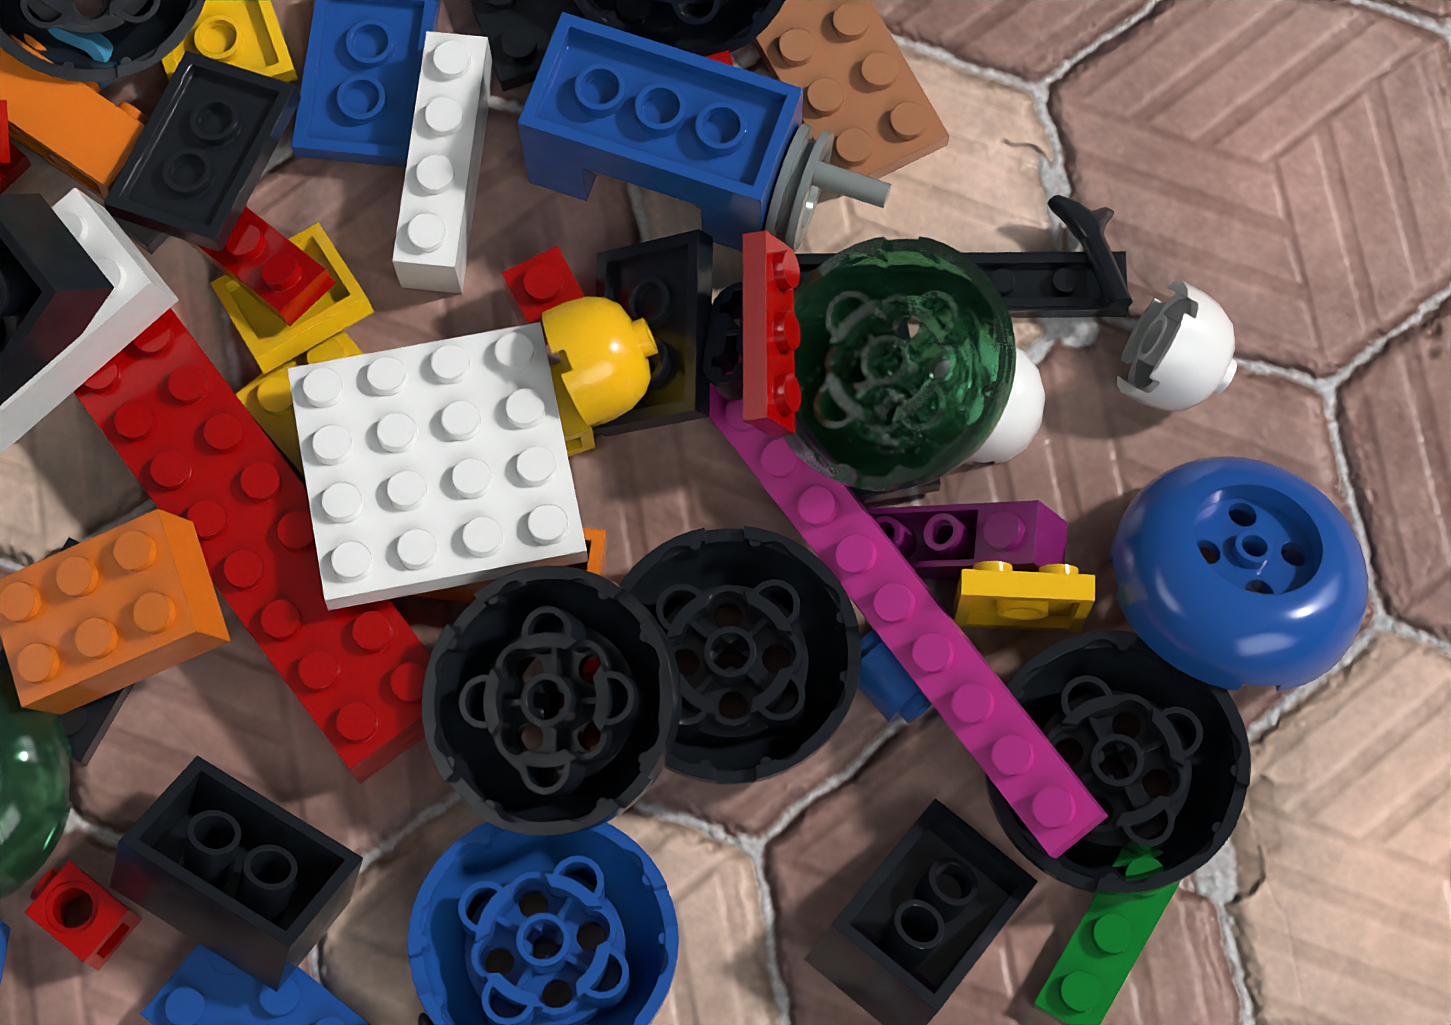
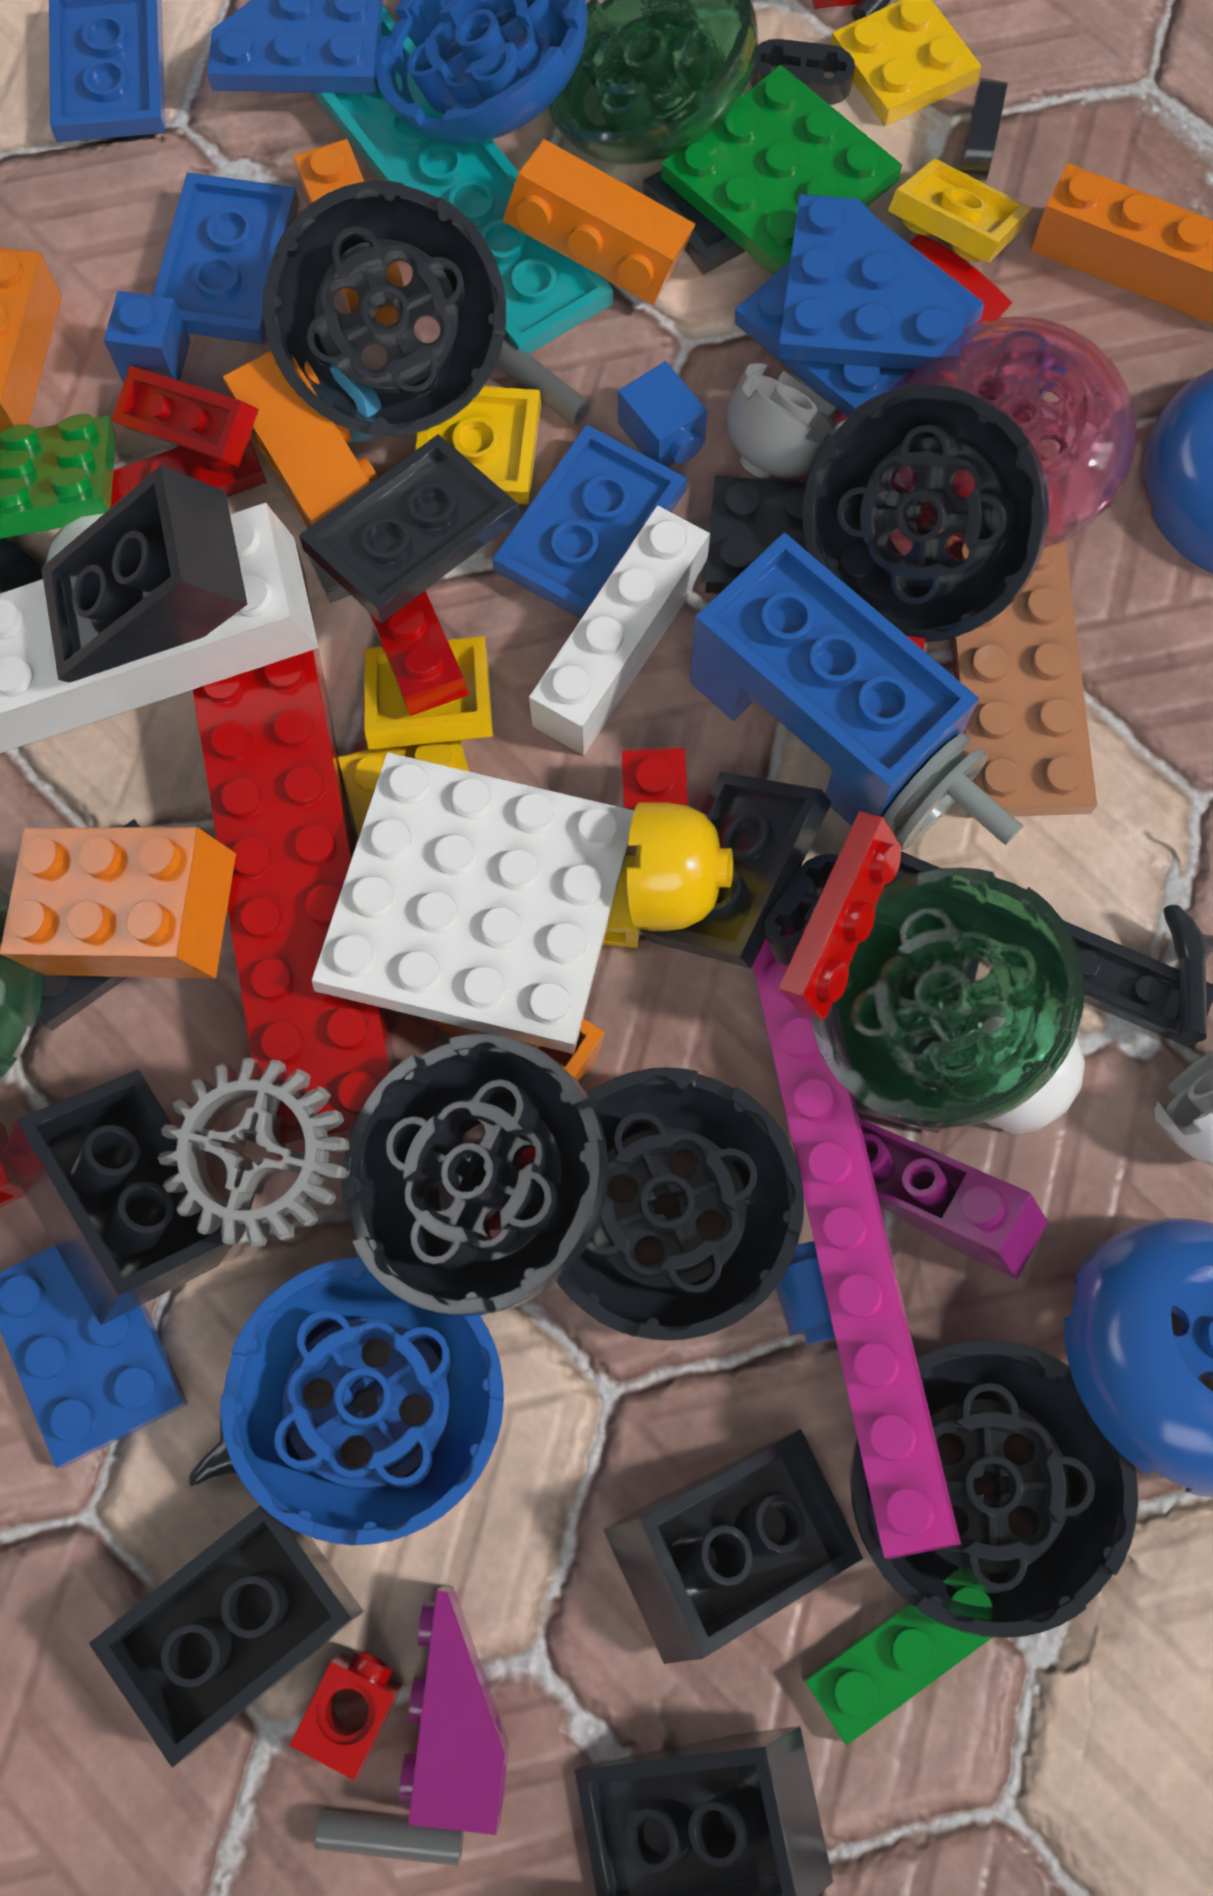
camera: 25 degrees right, 0 degrees up
yellow plate [952,561,1095,632] -> none
none -> light grey gear [158,1058,349,1246]

